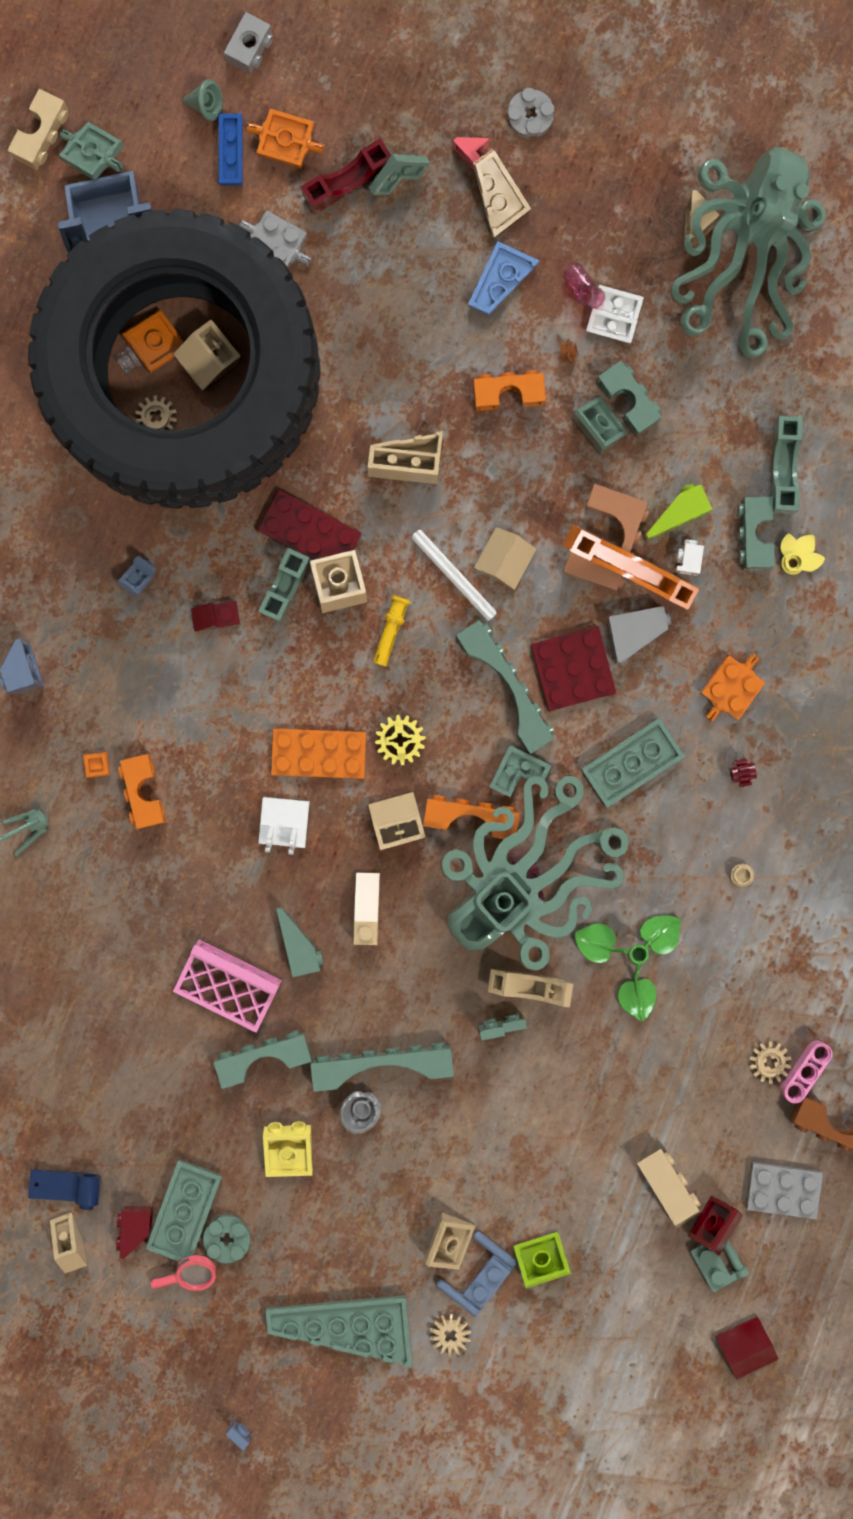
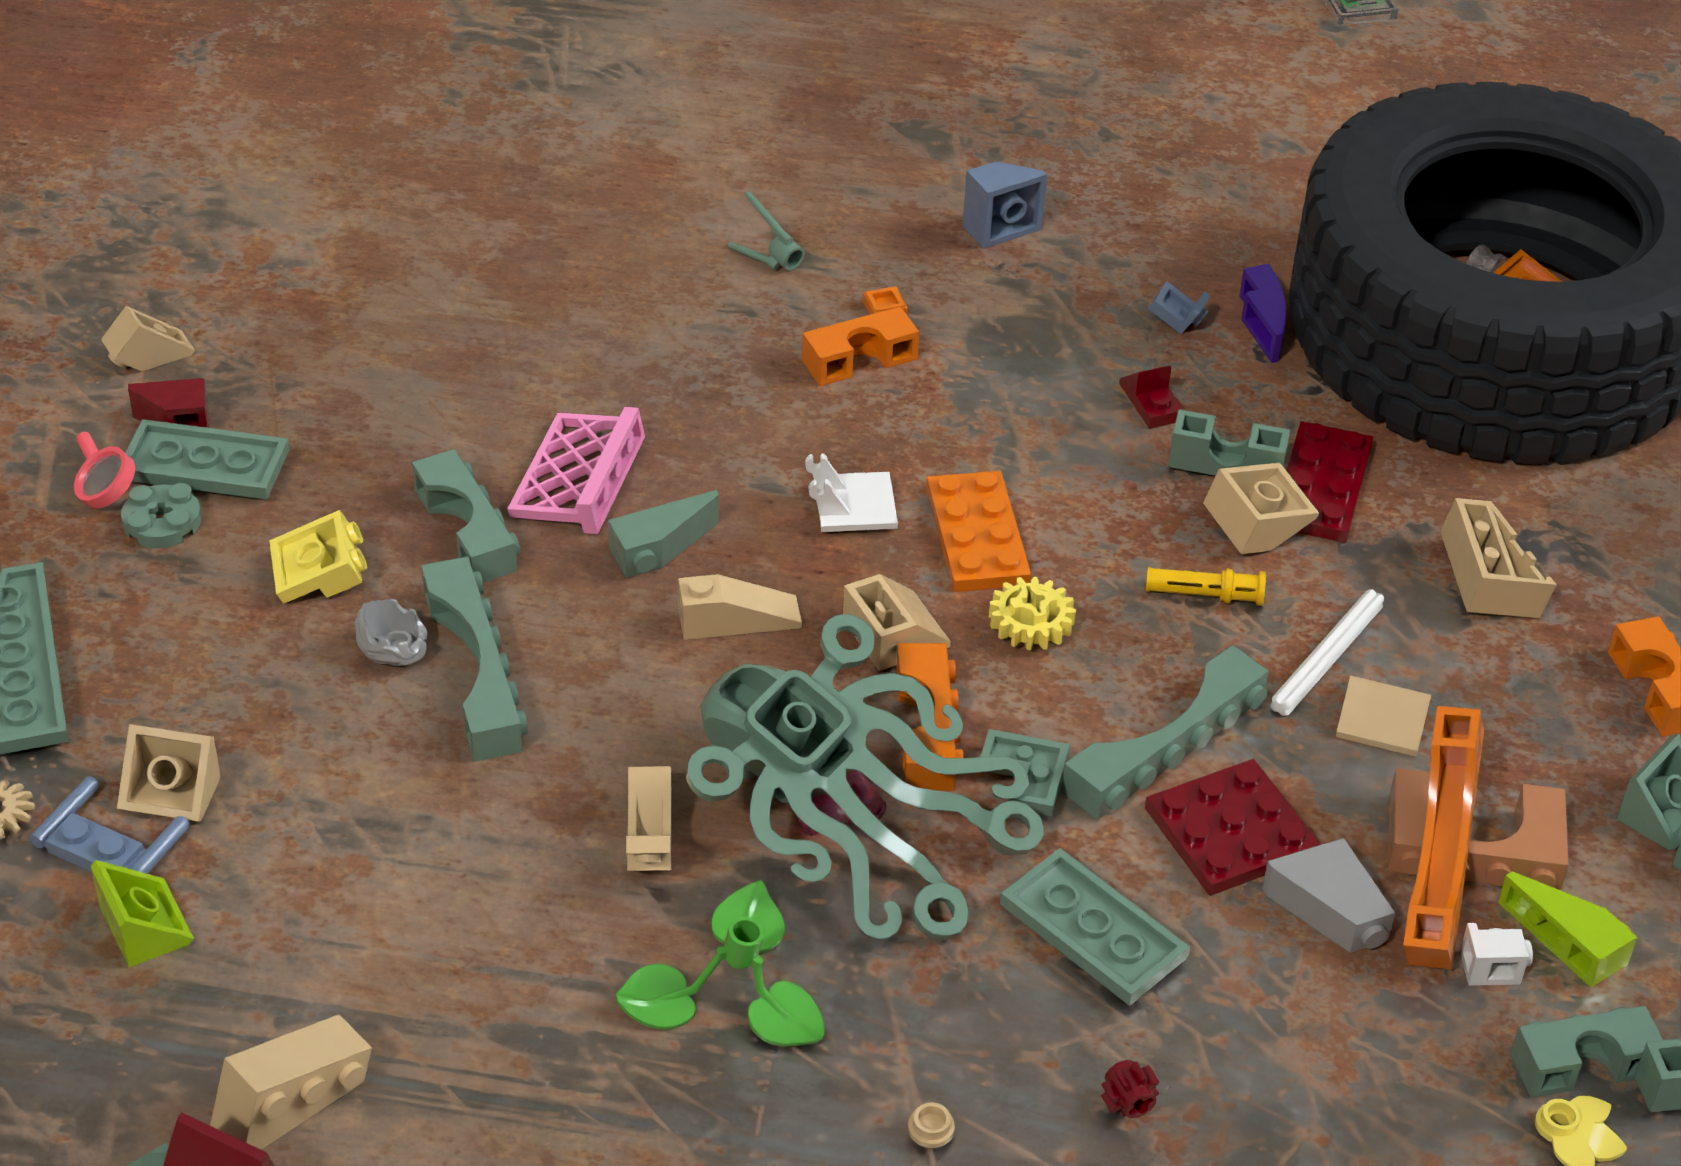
camera: 75 degrees right, 45 degrees down
dark blue door [28,1169,102,1210] -> none
sand green plate [478,1014,527,1041] -> none
orange plate [700,653,765,722] -> none
none -> dark purple slope [1239,264,1286,363]

